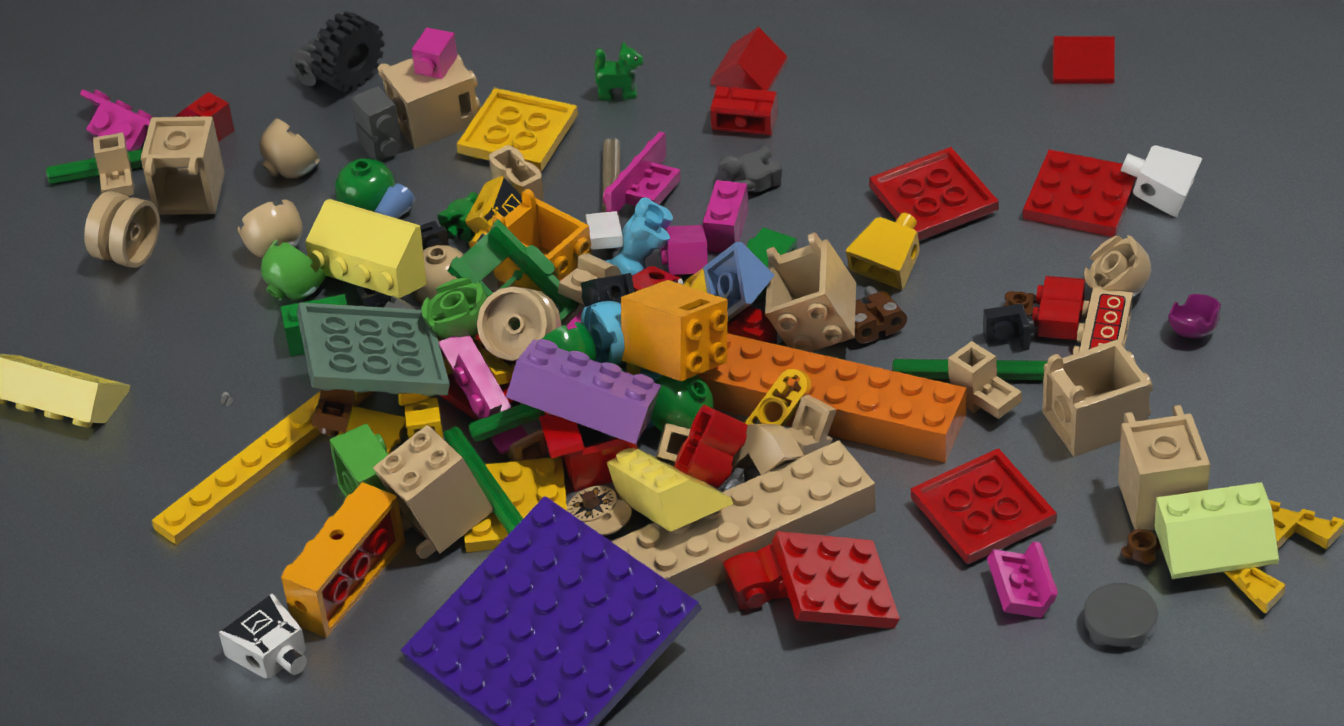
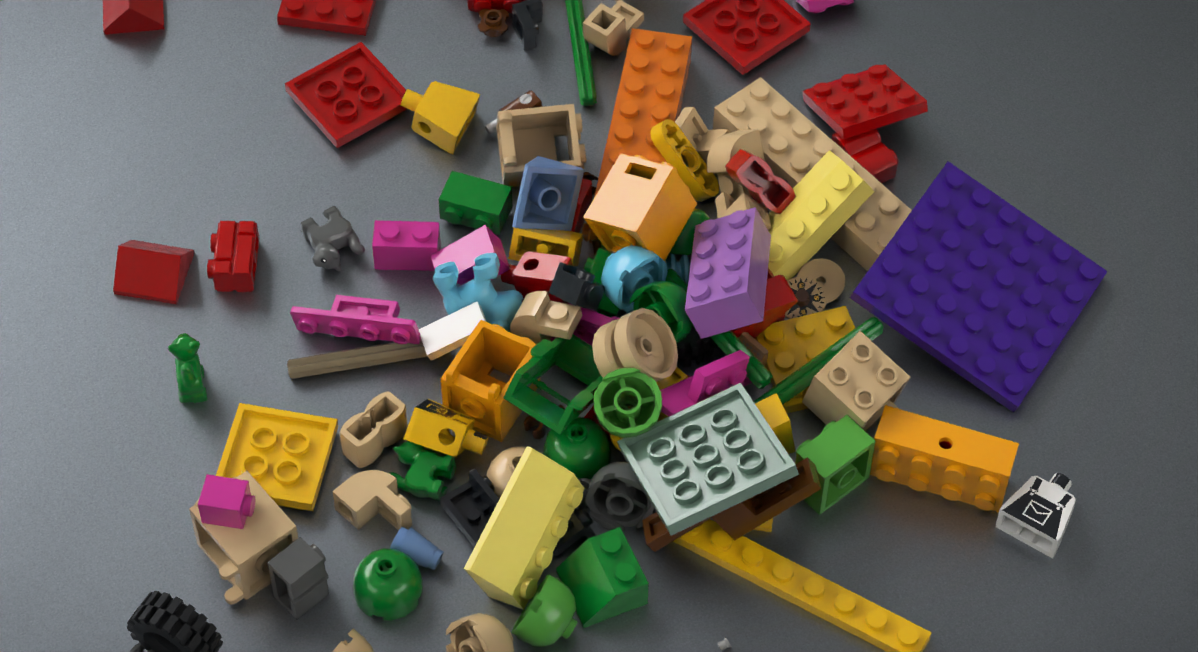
camera: 105 degrees left, 10 degrees up
none -> tan brick [332,470,412,530]

